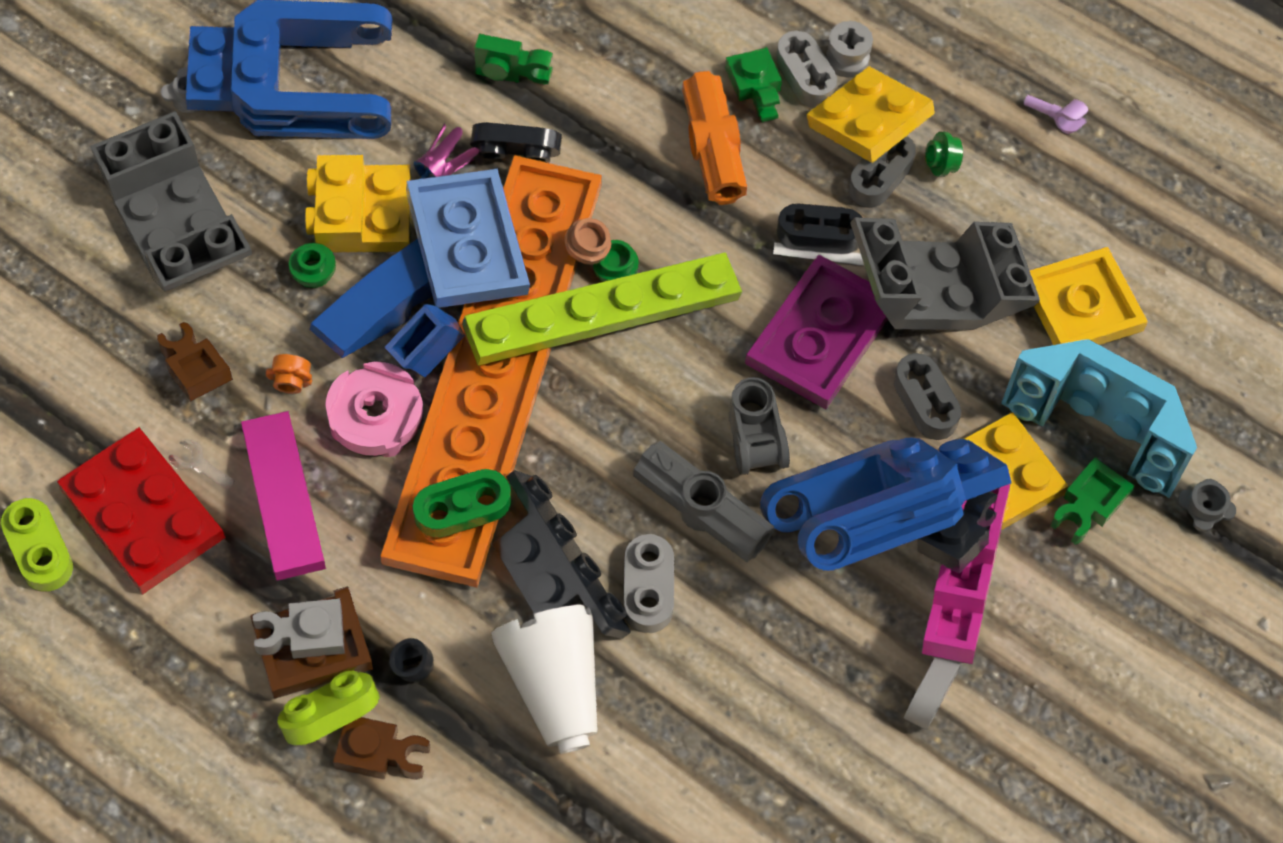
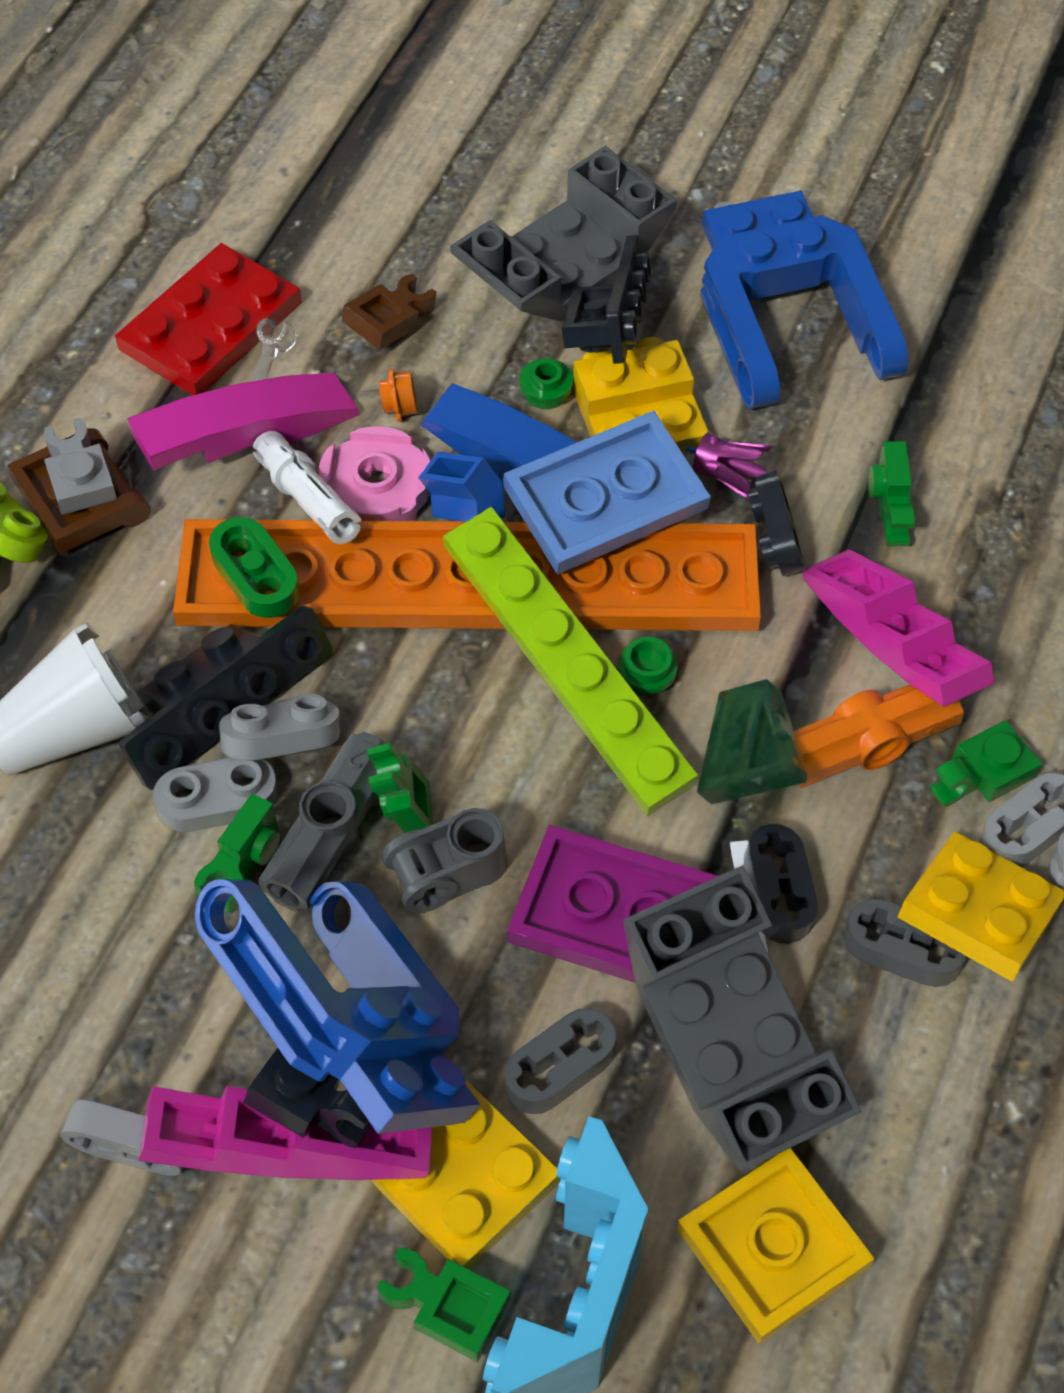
camera: 80 degrees right, 5 degrees down
lime plate [1,498,73,592] -> none
black hinge [389,638,434,682] -> none
nougat plate [565,218,611,264] -> none
green plate [925,131,963,177] -> none
none -> green plate [194,793,280,913]
none -> light grey plate [219,694,340,760]
none -> white pin [253,431,361,544]
none -> green plate [367,743,433,833]
none -> black bracket [562,235,651,364]
none -> clear green wing [697,679,808,805]
none -> dark pink slope [802,549,994,707]

